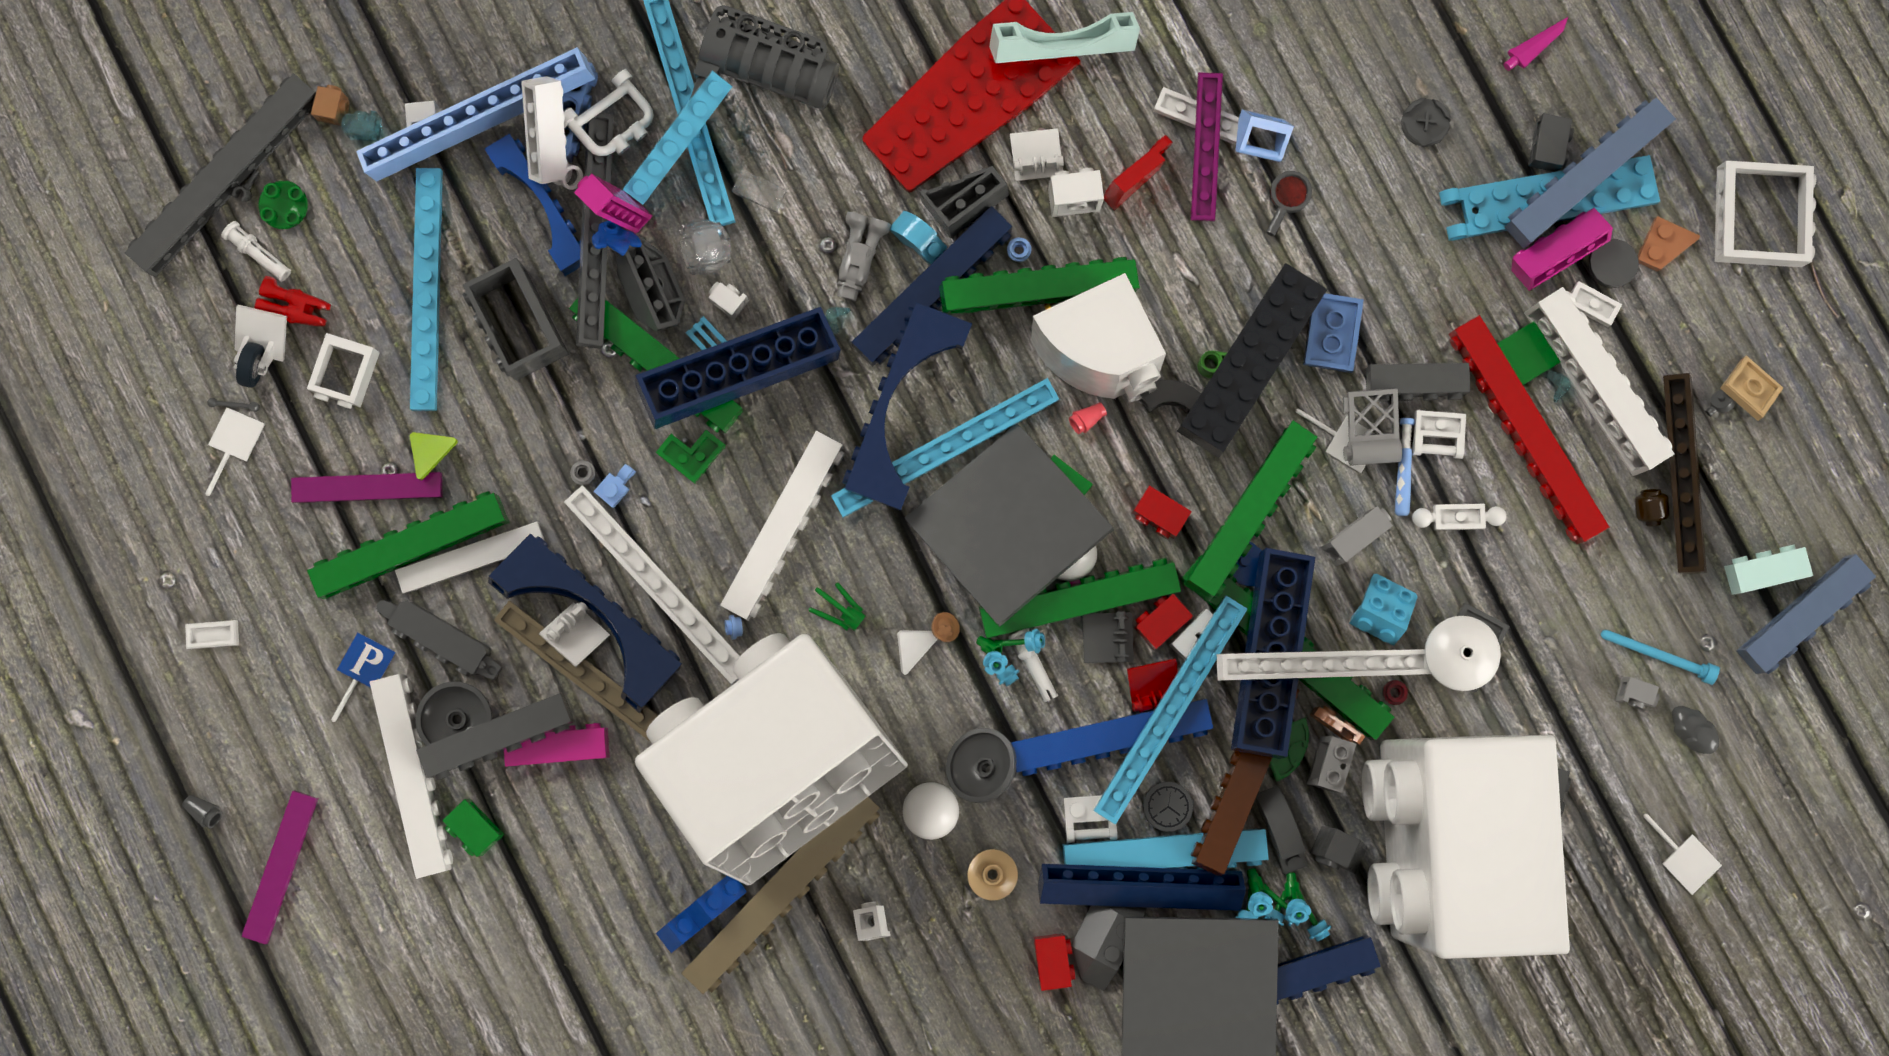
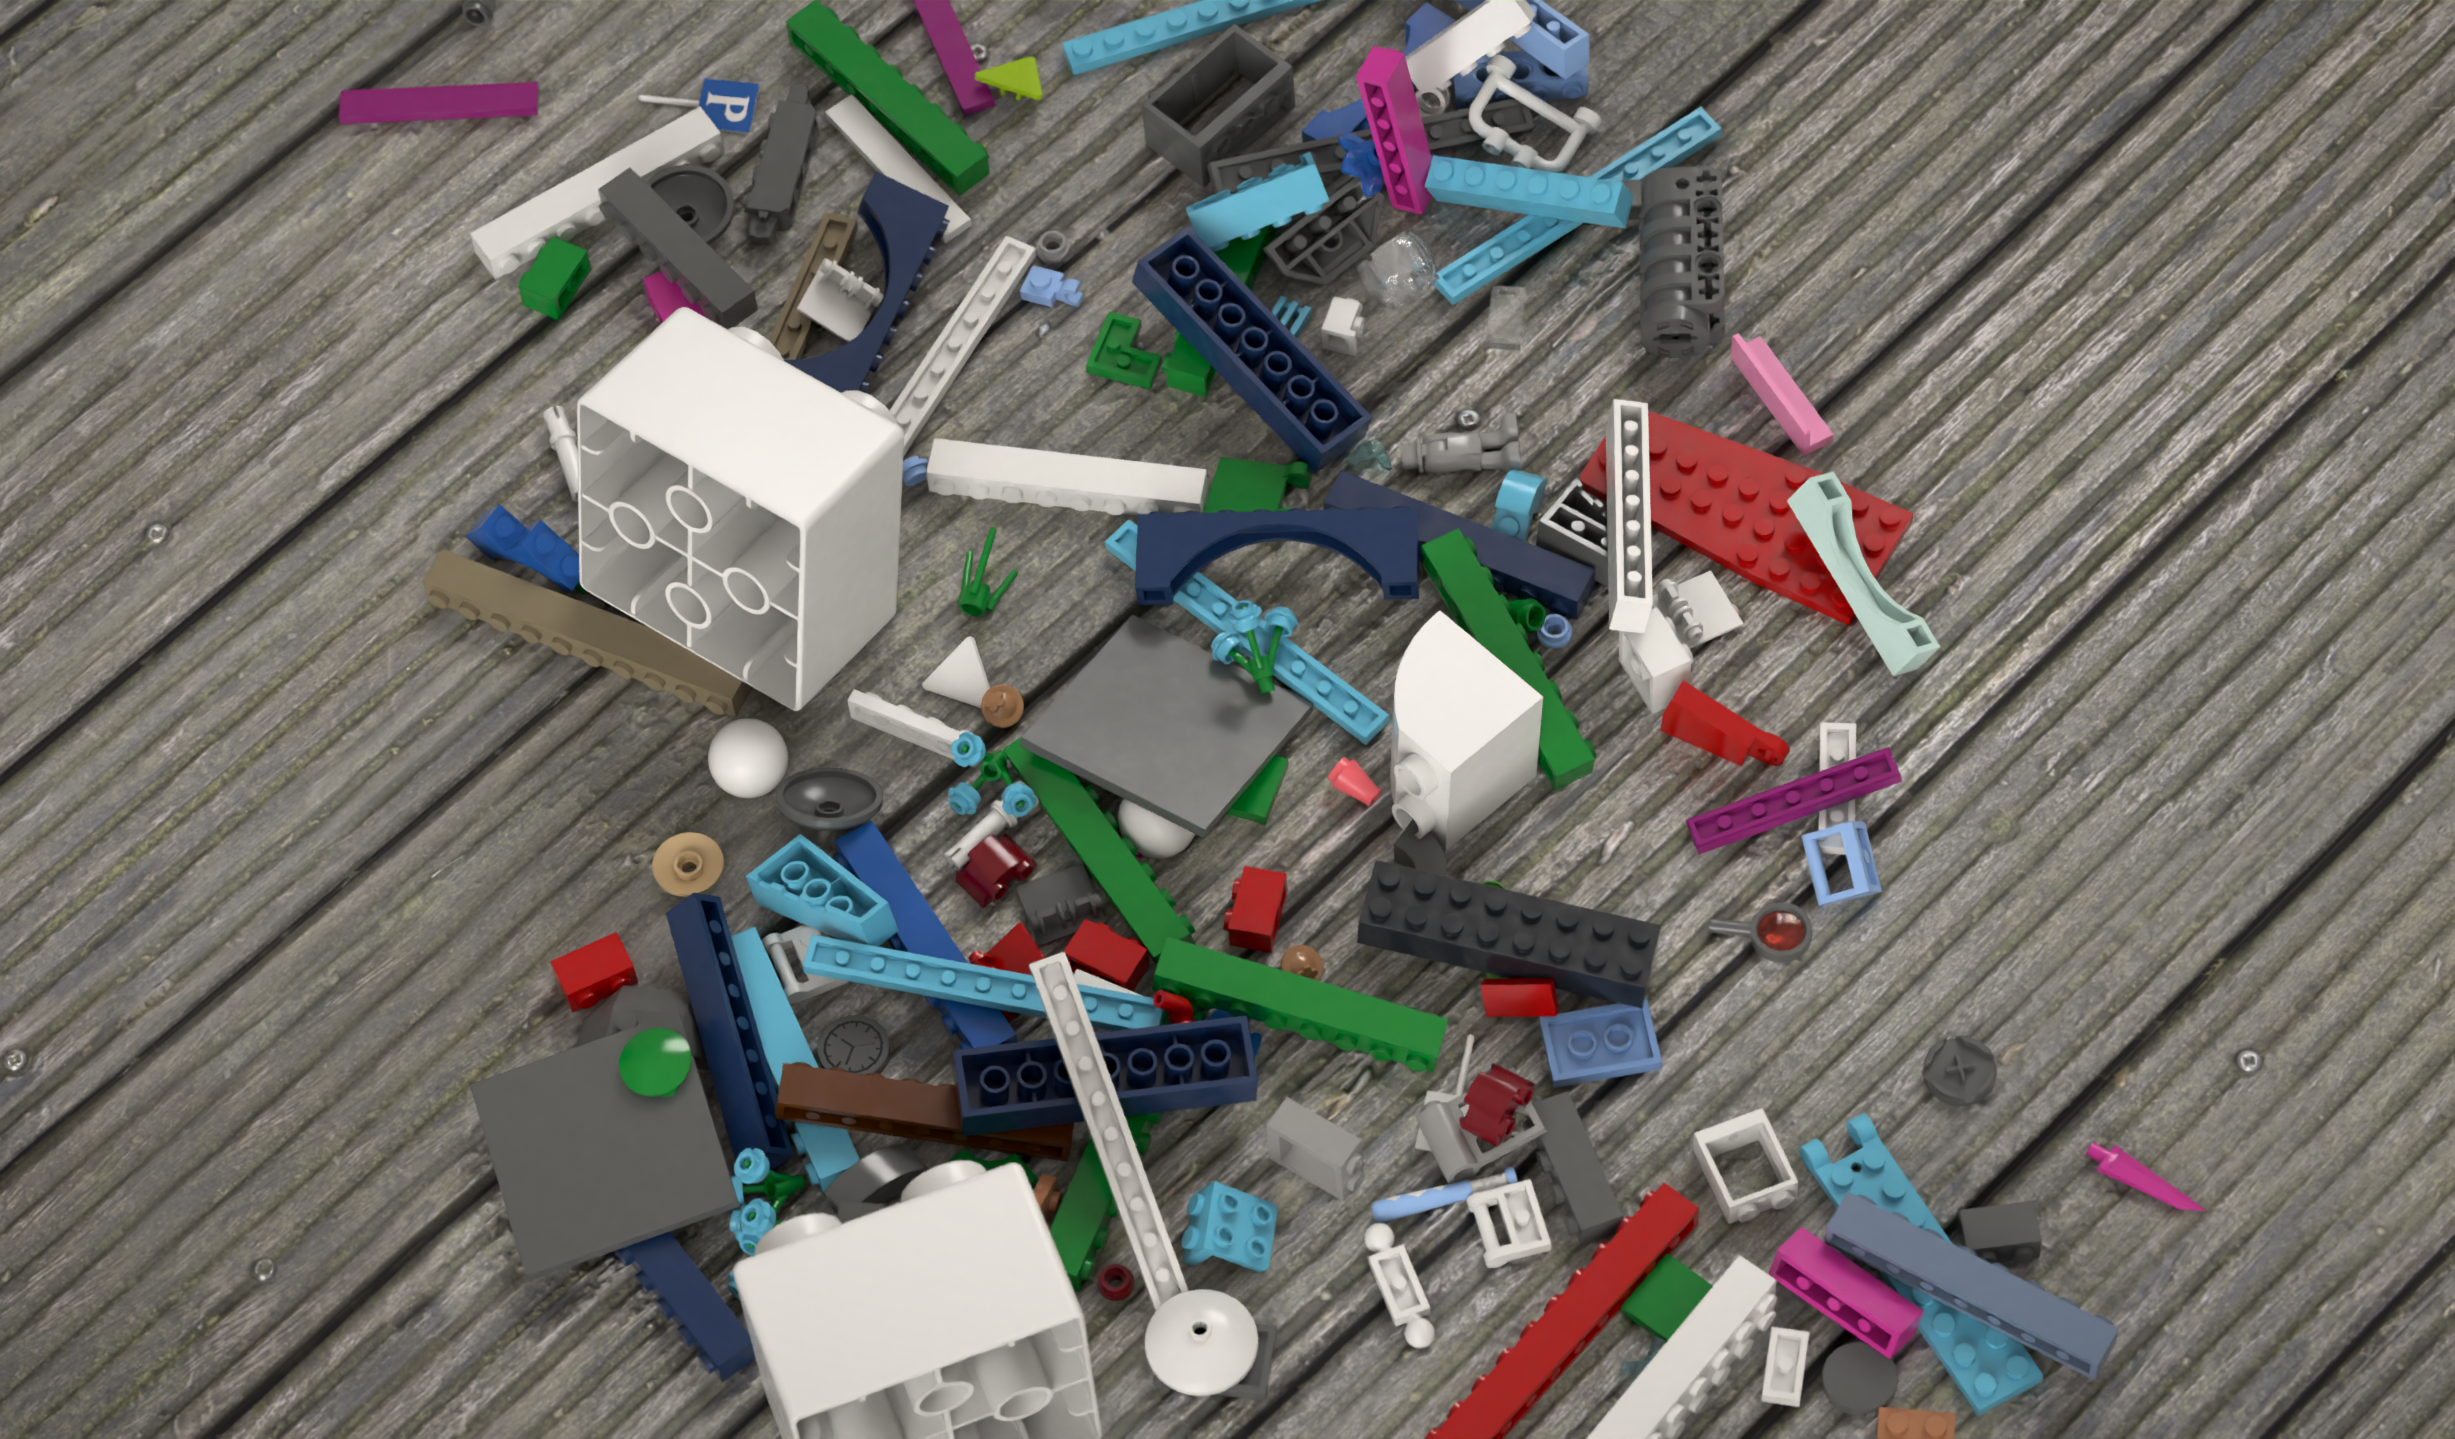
camera: 80 degrees right, 25 degrees down
white brick [853,902,890,941] -> none
none -> white pin [543,406,578,502]
none -> green dish [619,1028,692,1097]
none -> medium azure wedge [746,834,899,947]
none -> white plate [847,689,978,768]
none -> dark red cylinder [956,833,1038,909]
none -> red arm [1153,990,1194,1024]
none -> medium azure wedge [1186,152,1329,252]
none -> green flag [1203,457,1312,513]
none -> medium azure plant [1211,600,1298,695]
none -> medium nougat hat [1280,945,1324,981]
none -> dark red cylinder [1459,1063,1535,1147]
none -> red tile [1480,978,1559,1017]
none -> green cone [1508,598,1546,634]
none -> white brick [1606,399,1653,634]
none -> white window [1693,1108,1798,1224]
none -> bright pink panel [1731,333,1834,457]

